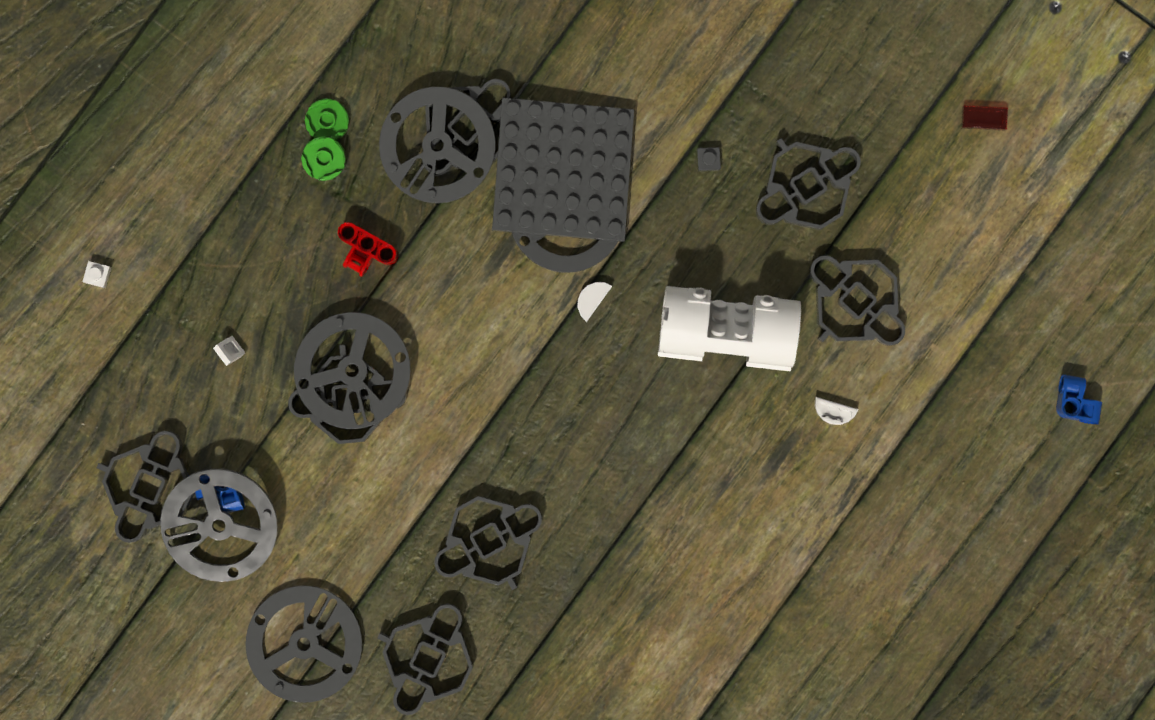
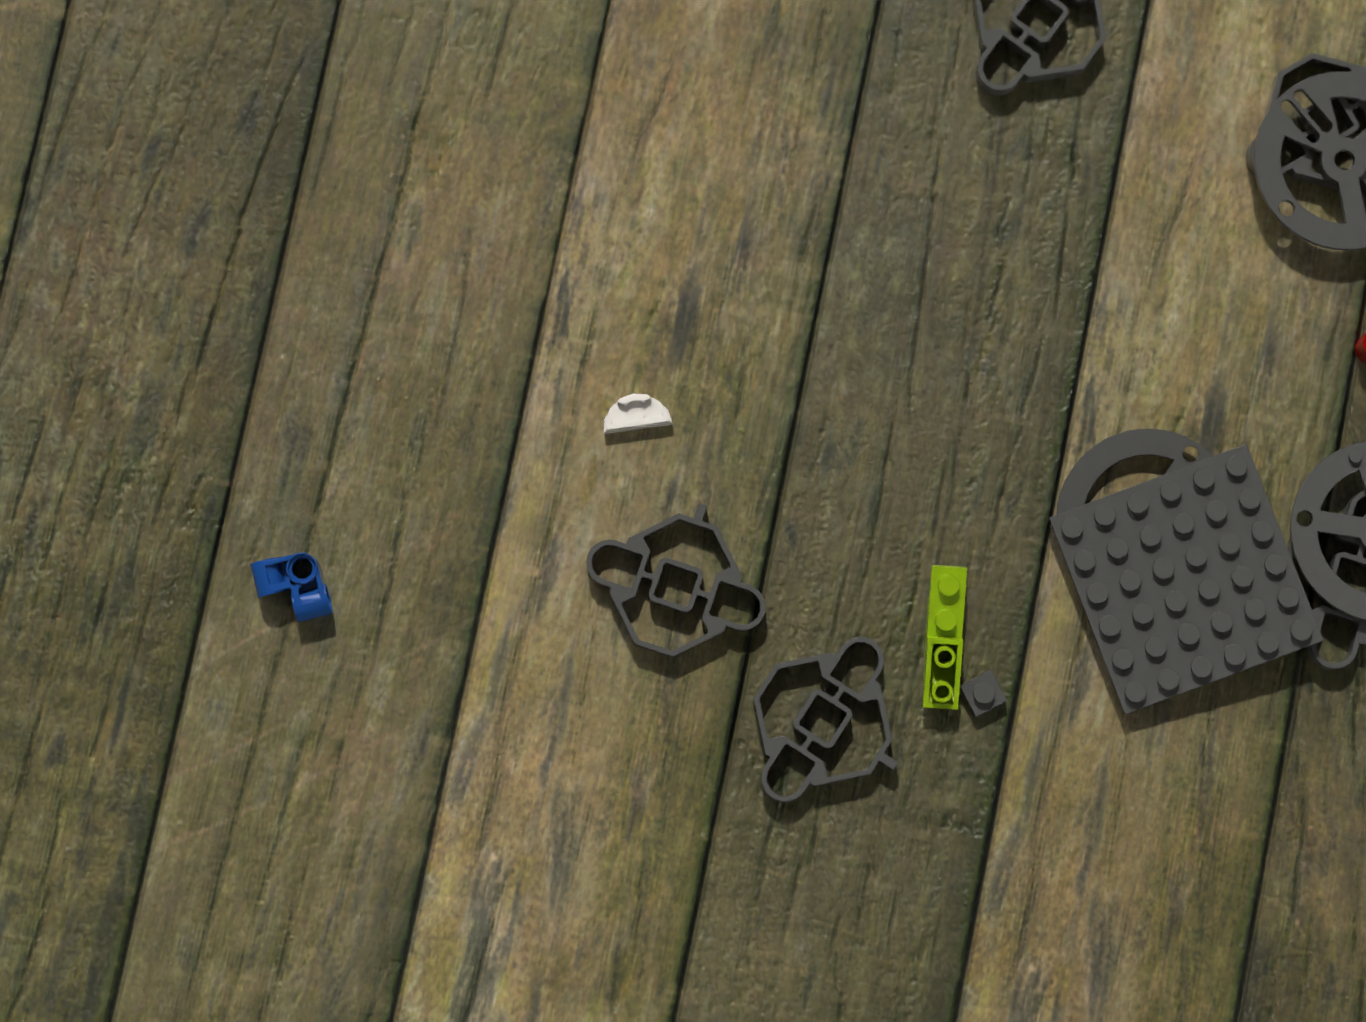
camera: 150 degrees right, 5 degrees down
white tile [578,282,612,322] -> none
white cylinder [658,286,801,371] -> none
clear red tile [961,105,1008,131] -> none
none -> lime slope [923,565,967,710]

